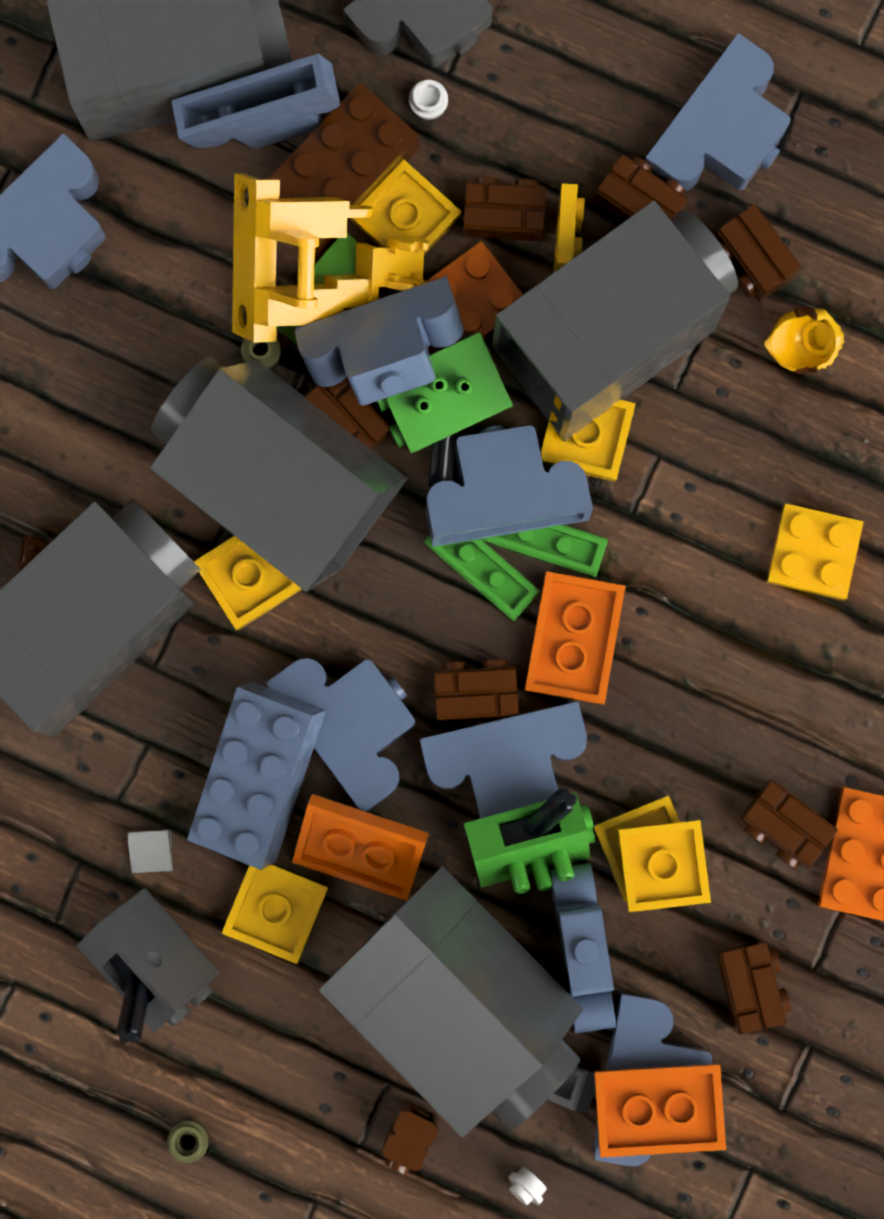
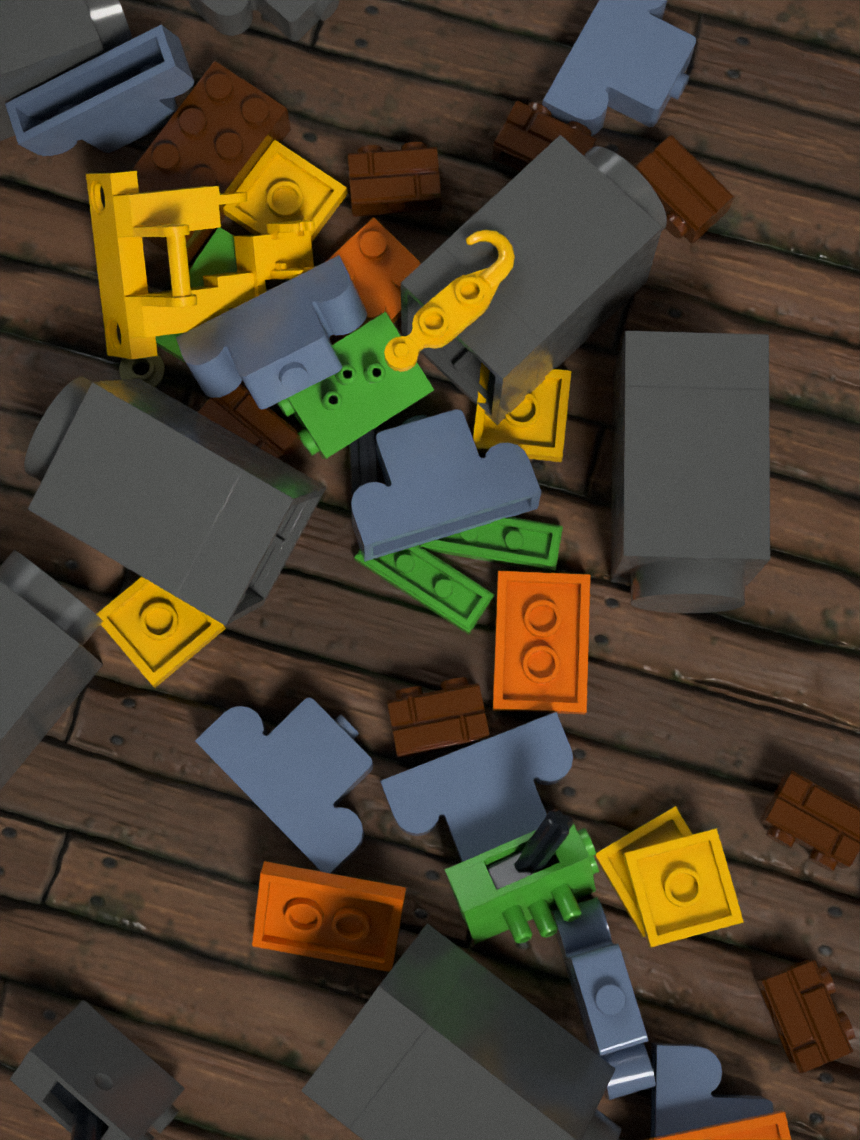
camera: 10 degrees left, 5 degrees down
light grey slope [127,830,173,873] -> none
sand blue brick [187,682,326,870] -> none
yellow plate [222,864,329,964] -> none
white plate [409,80,448,120] -> none
yellow plate [554,183,585,272] -> none
yellow hair [764,306,845,374] -> none
yellow plate [766,503,864,601] -> none
none -> yellow piece [384,229,515,372]
none -> dark grey container [611,331,770,613]

